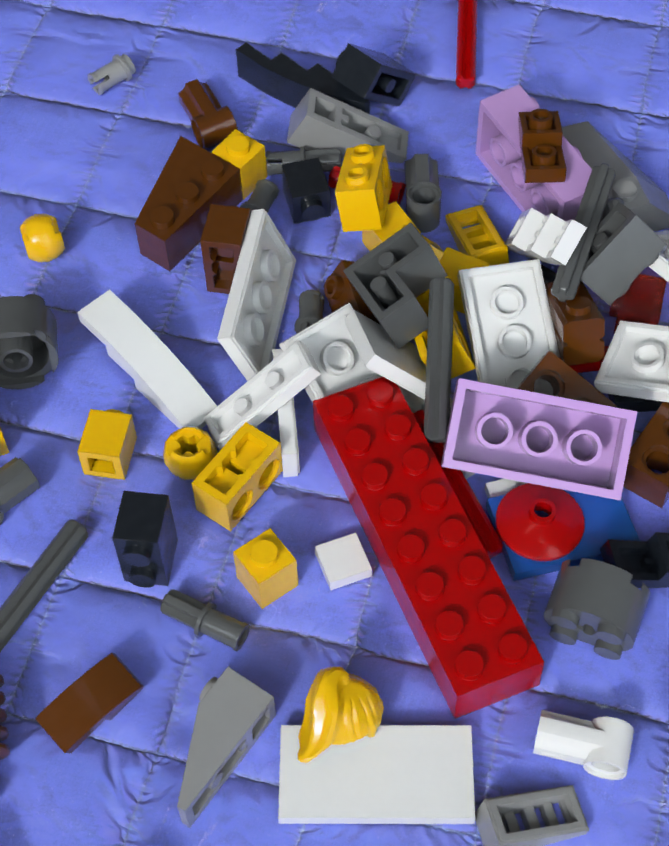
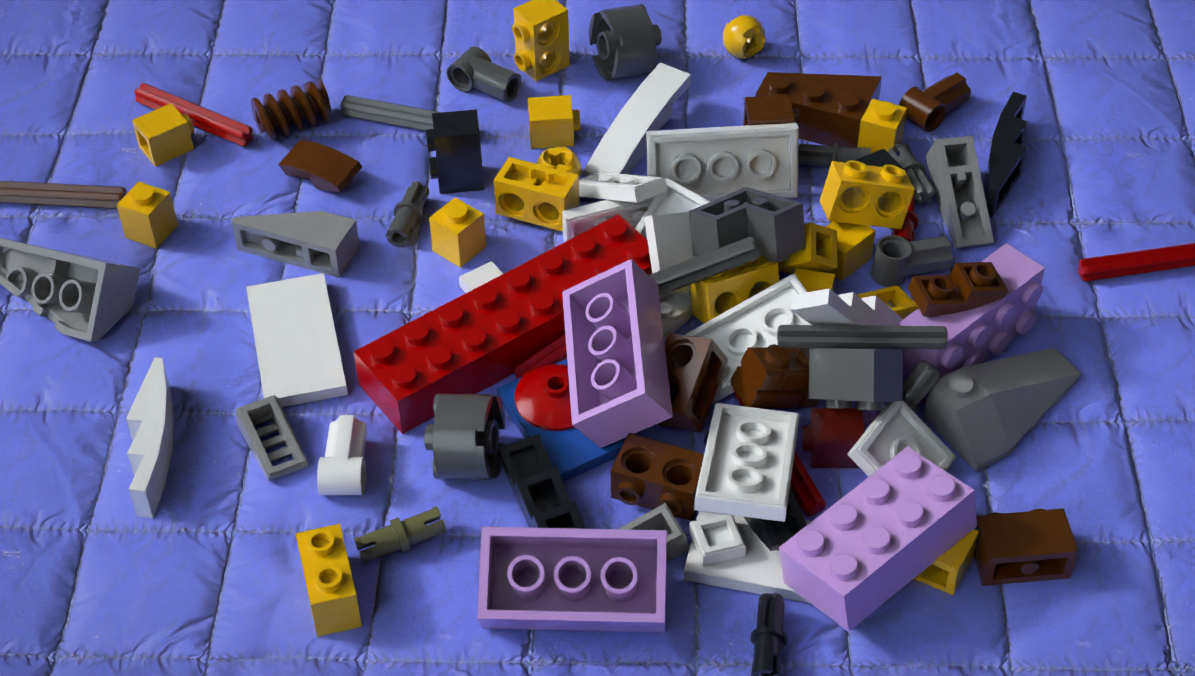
camera: 75 degrees right, 10 degrees down
light grey pin [87,54,136,95] -> none
yellow hair [297,666,384,763] -> none
black brick [331,43,416,107] -> none

